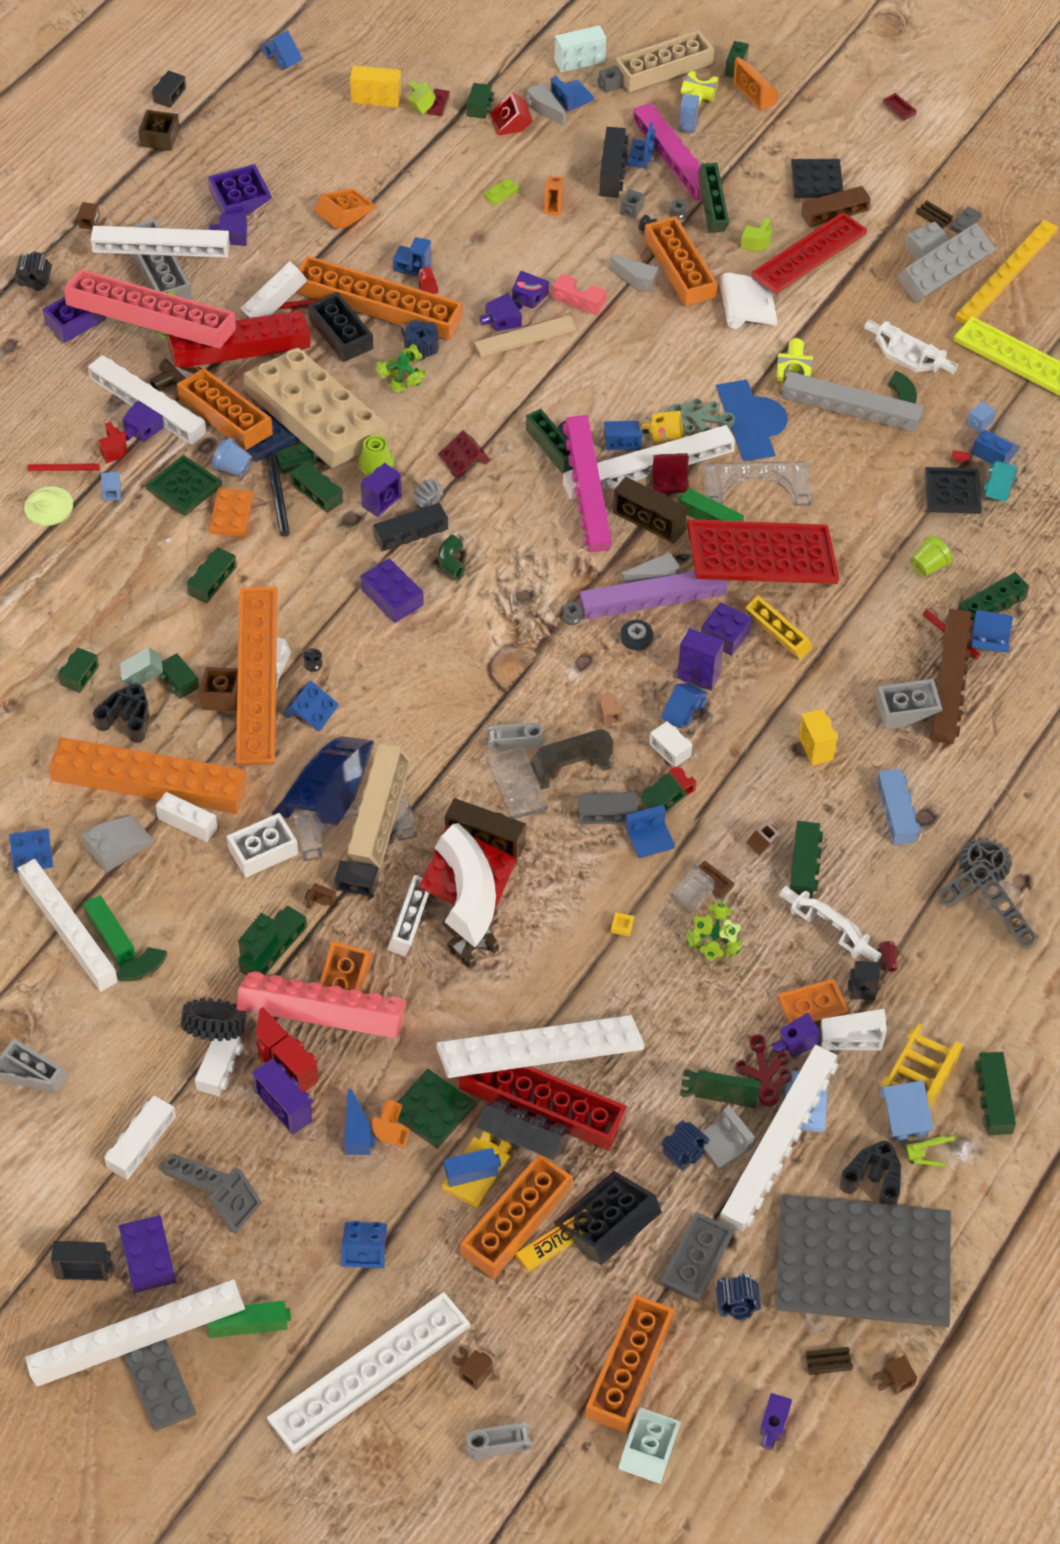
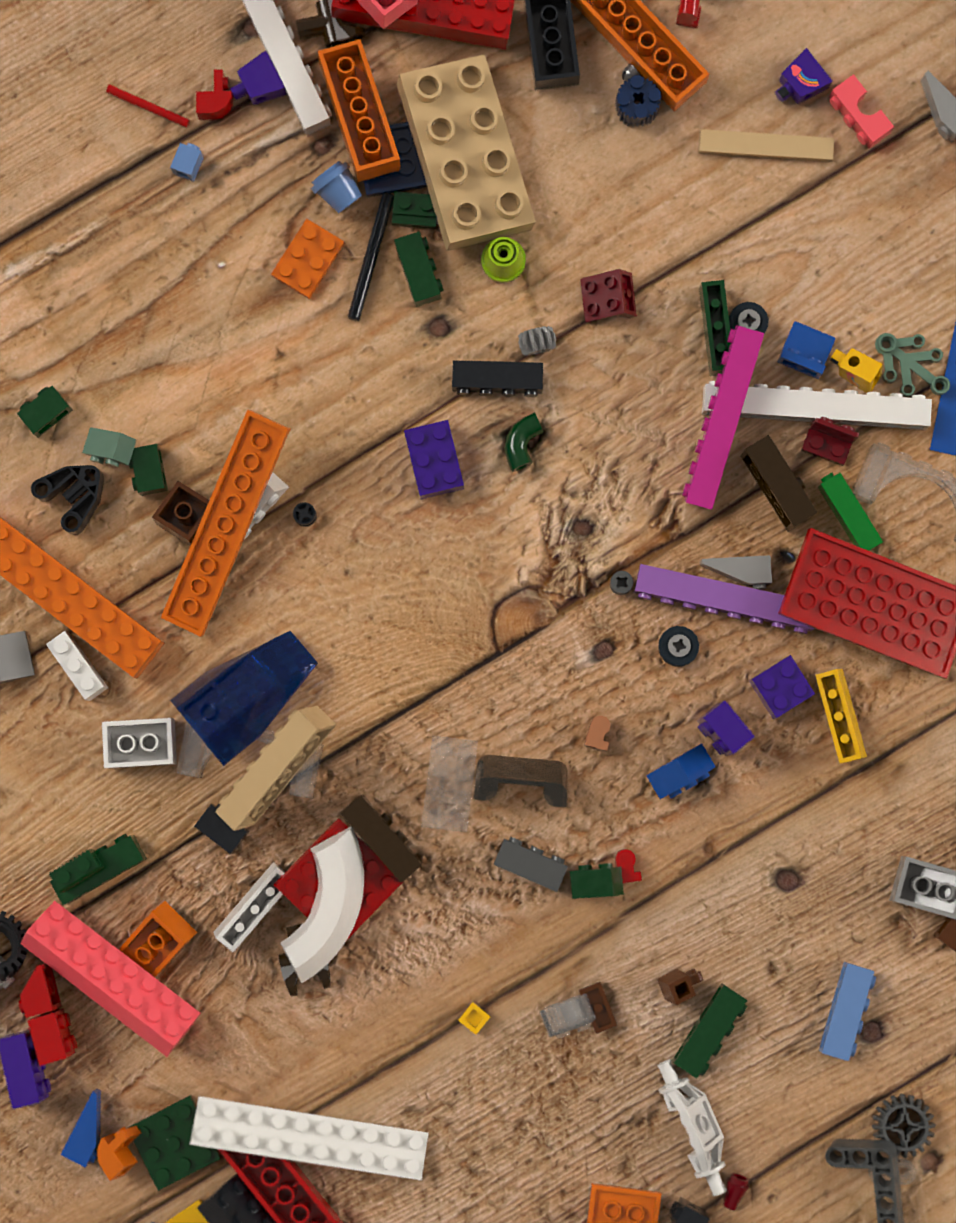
camera: 30 degrees right, 30 degrees up
yellowish green piece [24,486,73,526] -> none
dark green plate [146,454,222,516] -> none
dark green brick [187,547,237,604] -> none
blue bracket [282,680,339,731] -> none
reddish brown bracket [305,883,337,909] -> none
dark purple brick [361,463,402,517] -> none
lime plant [376,344,427,392] -> none
dark purple torso [479,293,522,331] -> none
light grey piece [487,722,543,751] -> none
blue bracket [625,805,675,858] -> none
white brick [649,721,693,767] -> none
lime plant [685,902,743,961] -> none
yellow brick [798,709,838,766] -> none

